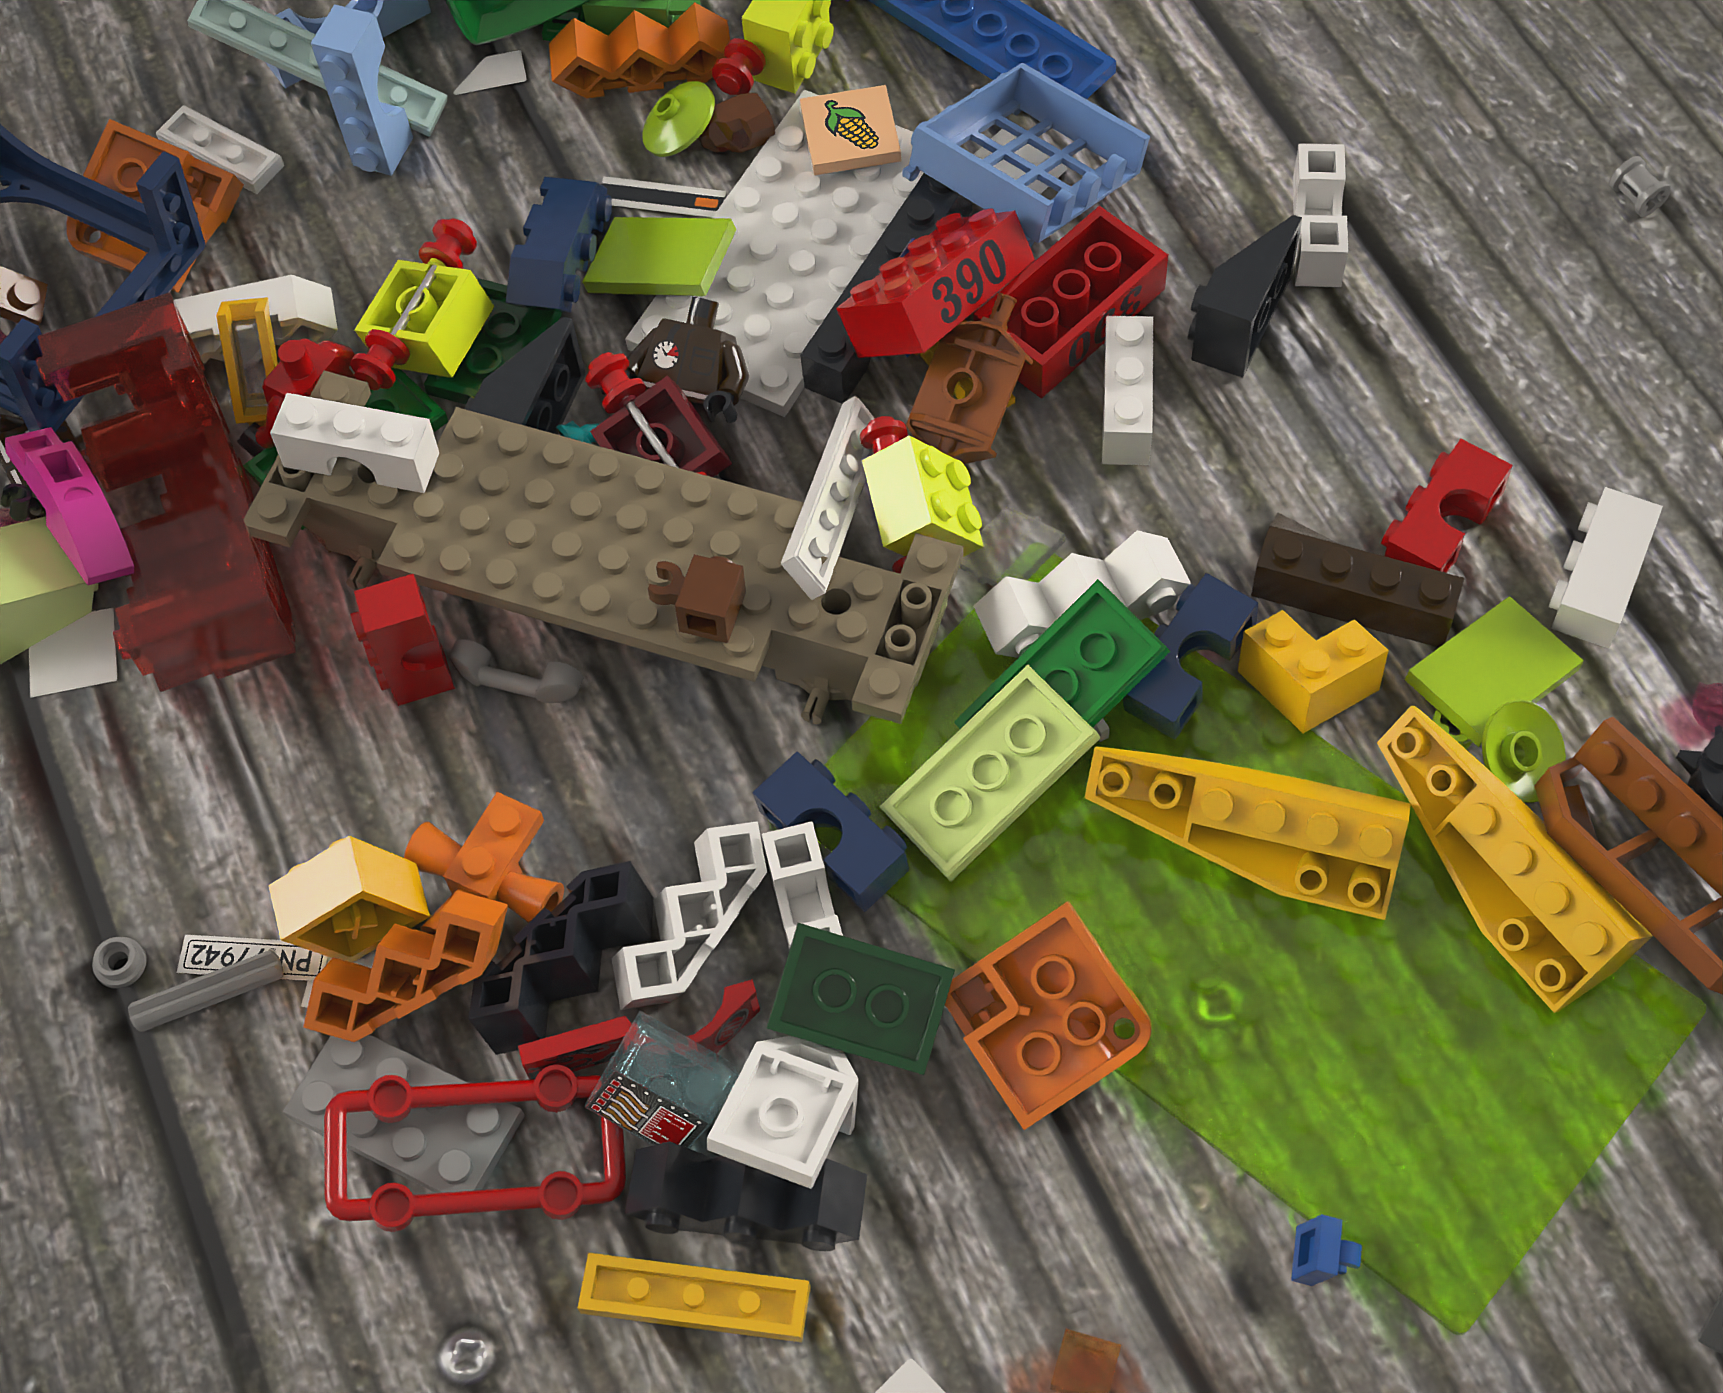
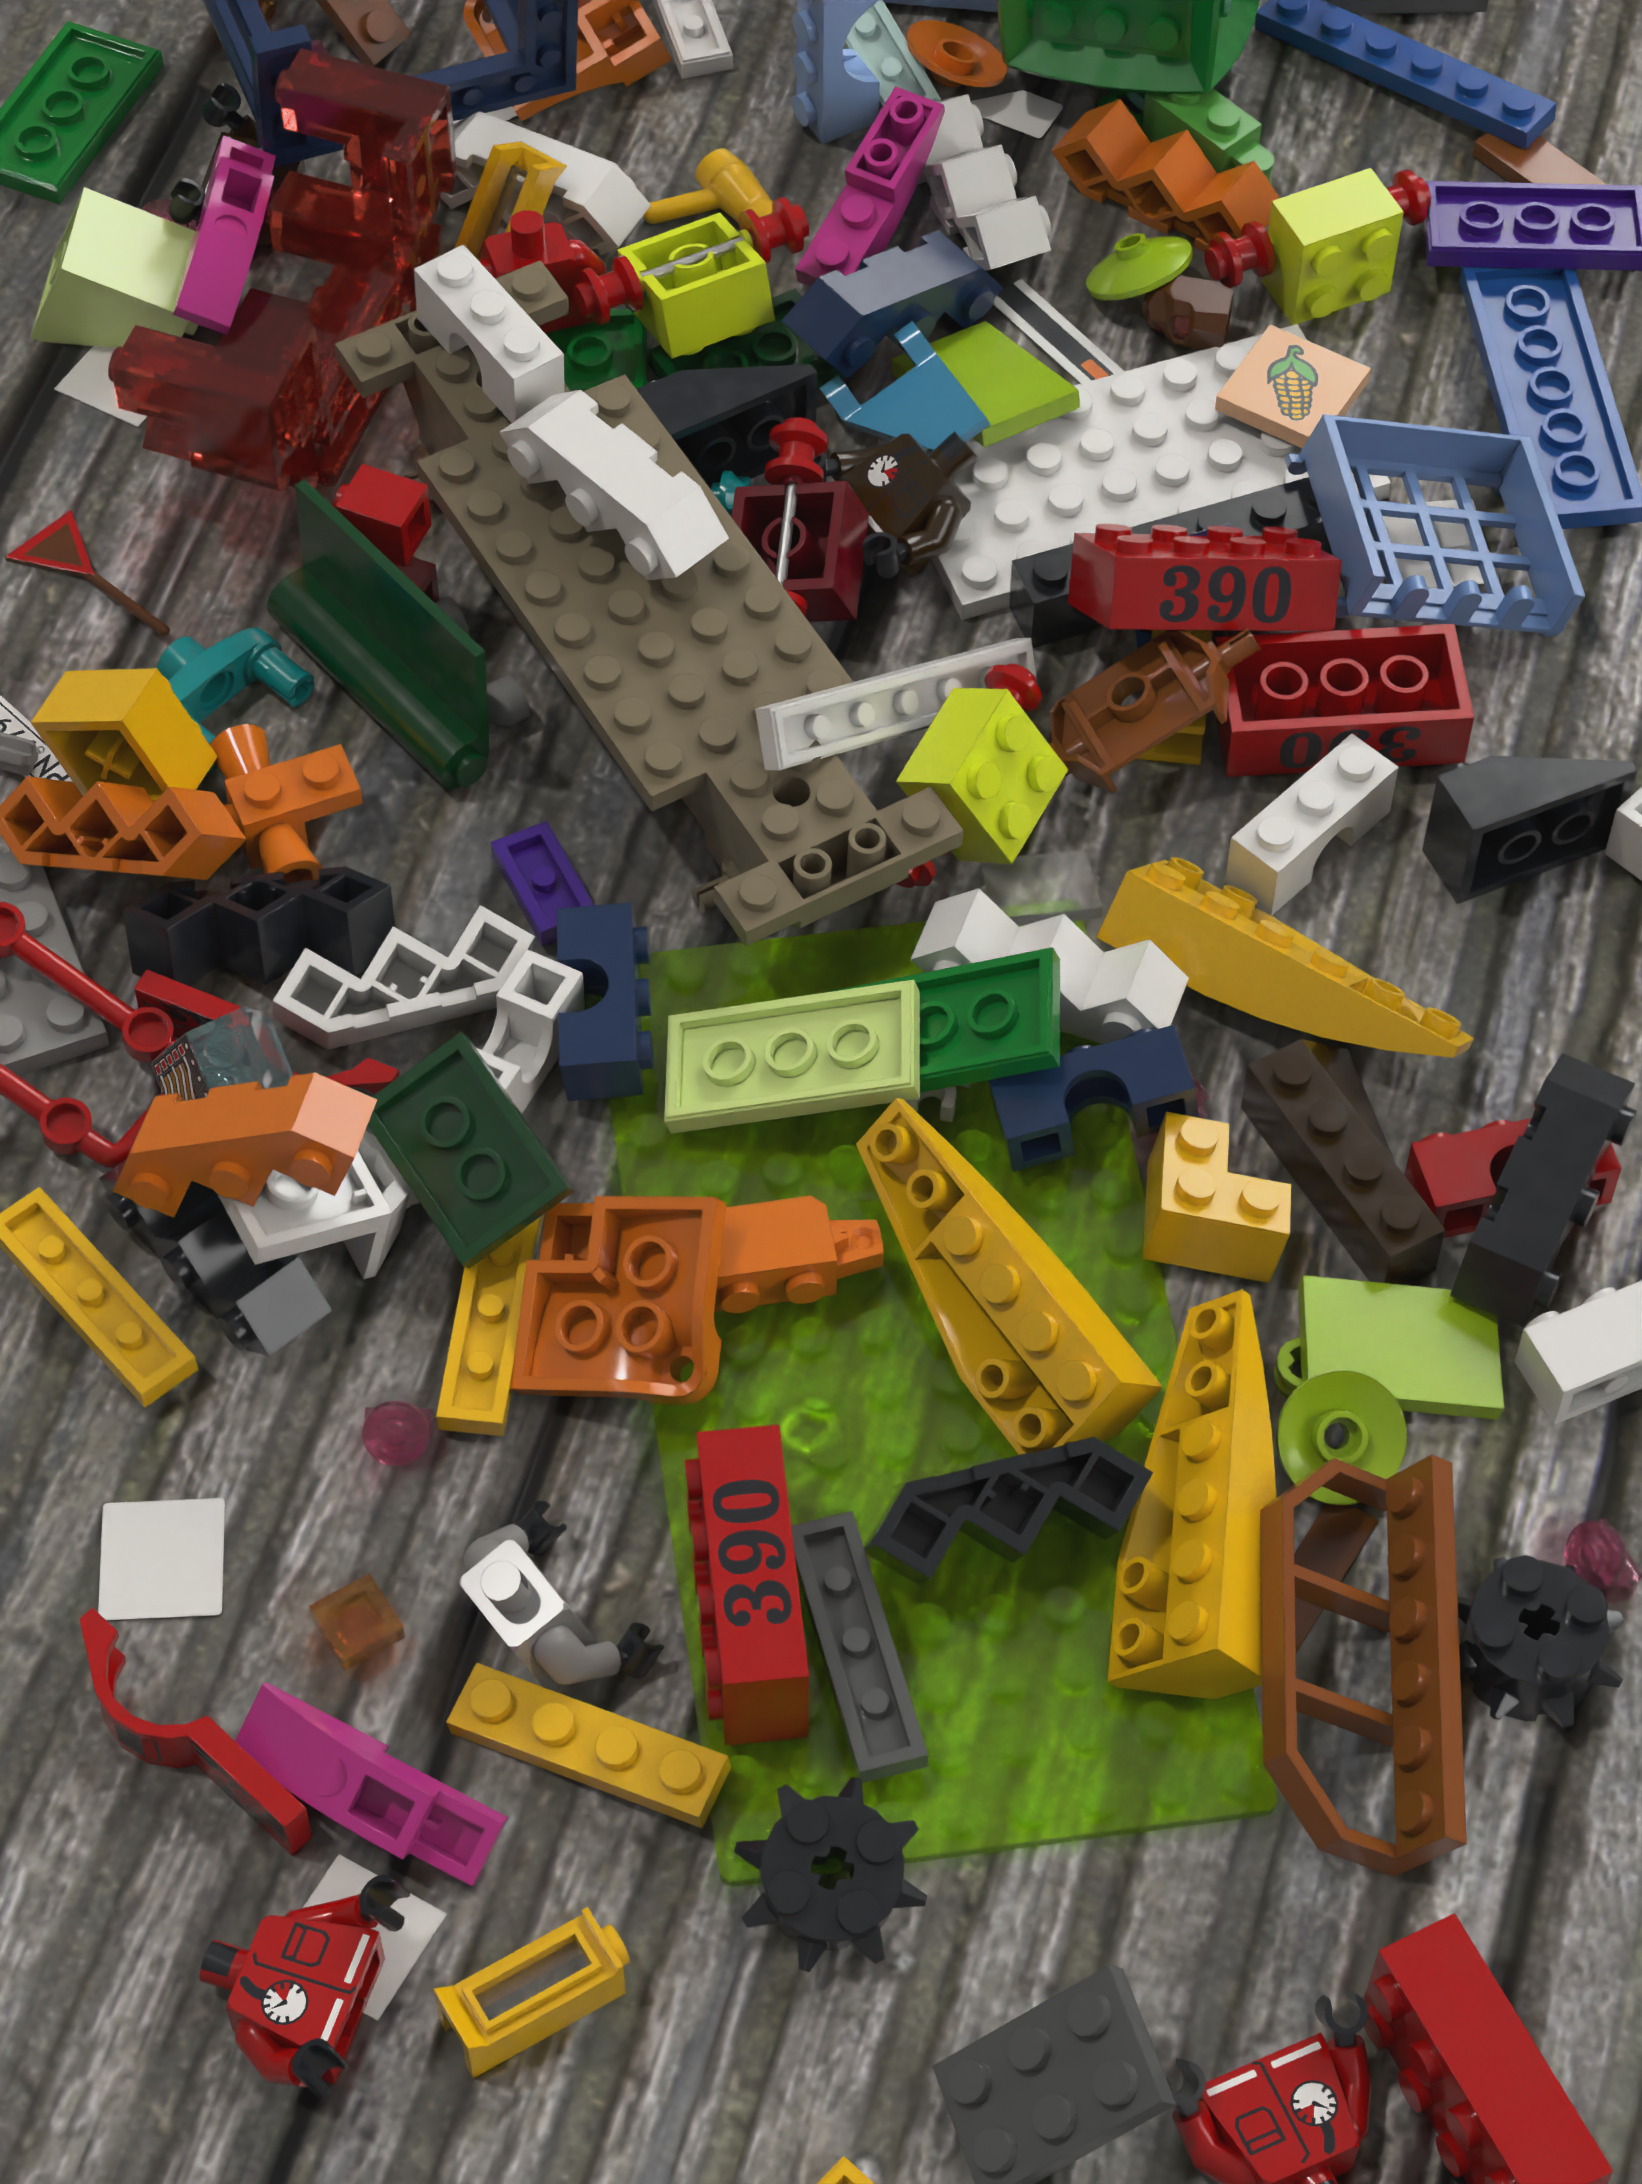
camera: 35 degrees right, 5 degrees down
reddish brown brick [648,554,746,643] -> none
blue tile [1291,1214,1362,1286] -> none
none -> reddish brown piece [5,510,170,636]
none -> orange brick [113,1073,377,1218]
none -> teal connector [156,627,315,774]
none -> dark green door [267,479,490,789]
none -> clear pink plate [362,1400,434,1466]
none -> yellow plate [436,1214,544,1437]
none -> yellow plate [446,1662,731,1828]
none -> light grey torso [458,1501,665,1692]
none -> dark purple plate [491,821,594,946]
none -> white brick [499,390,729,581]
none -> yellow piece [643,148,773,224]
none -> red brick [684,1424,809,1746]
none -> orange hinge [714,1195,884,1313]
none -> black brick [734,1777,927,1972]
none -> dark grey plate [791,1511,928,1783]
none -> dark pink slope [795,86,945,287]
none -> dark azure flag [820,321,991,453]
none -> black brick [864,1437,1153,1586]
none -> orange dish [905,20,1008,87]
none -> white brick [918,94,1051,270]
none -> yellow wedge [1096,857,1474,1058]
none -> black brick [1450,1053,1637,1327]

